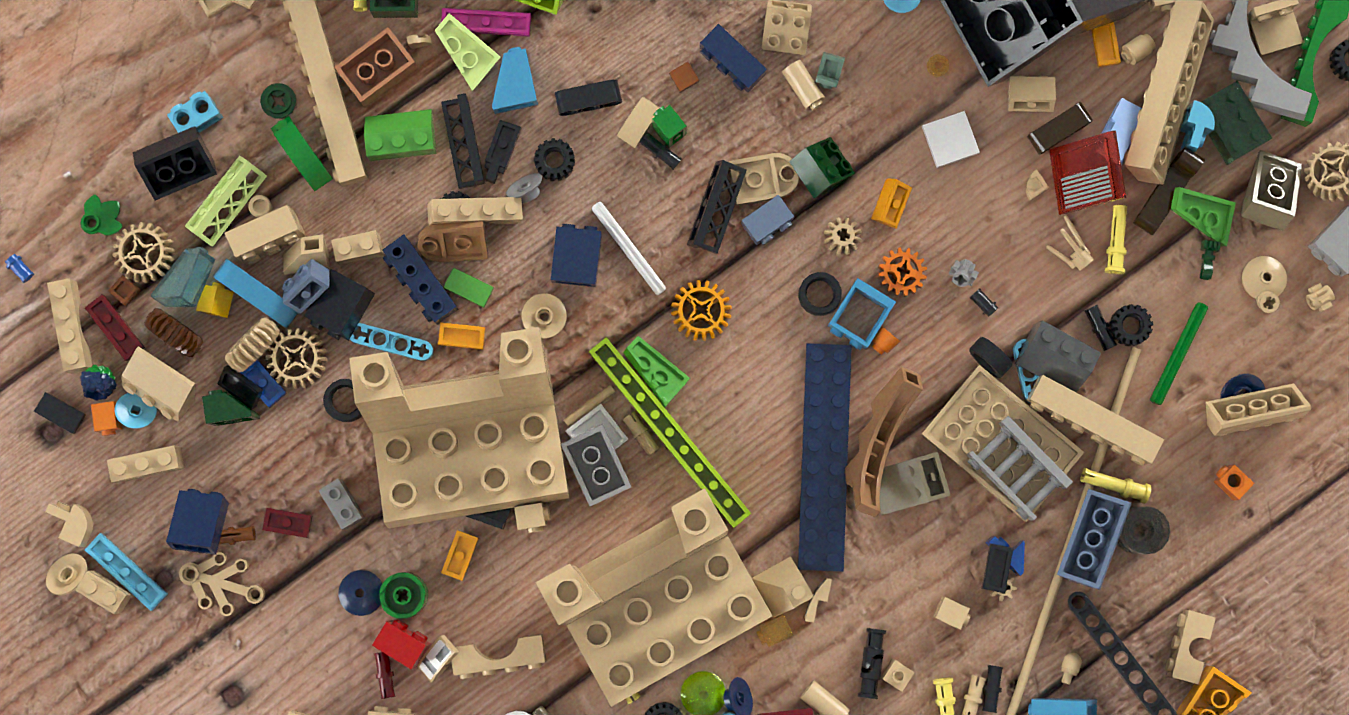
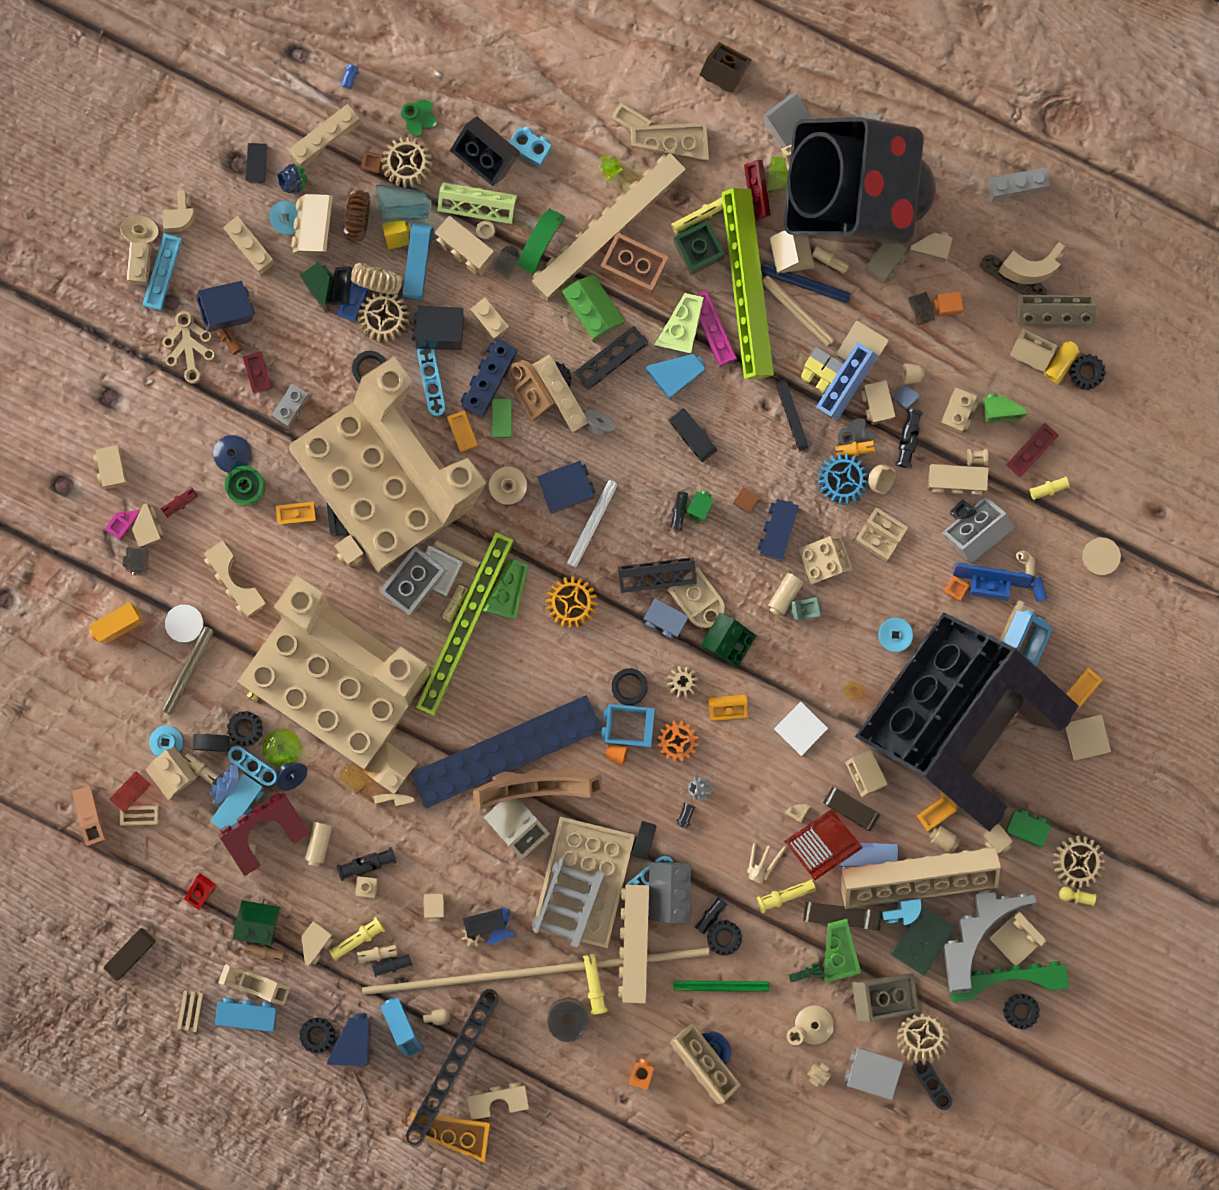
camera: 65 degrees right, 0 degrees up
dark red plate [85,294,145,361] -> none
orange brick [91,401,123,436] -> none
dark green gear [260,83,297,119] -> none
sand blue brick [282,259,329,314] -> none
tan slope [283,235,329,275] -> none
red brick [372,619,431,669] -> none
tan tile [407,34,432,50] -> none
slope [417,635,459,683] -> none
black hinge [484,120,522,184] -> none
black tyre [534,138,575,181] -> none
tan slope [617,97,660,148] -> none
sand blue slope [1057,489,1132,590] -> none
none -> clear smoke bracket [492,246,521,278]
none -> clear neon green tile [599,154,622,180]

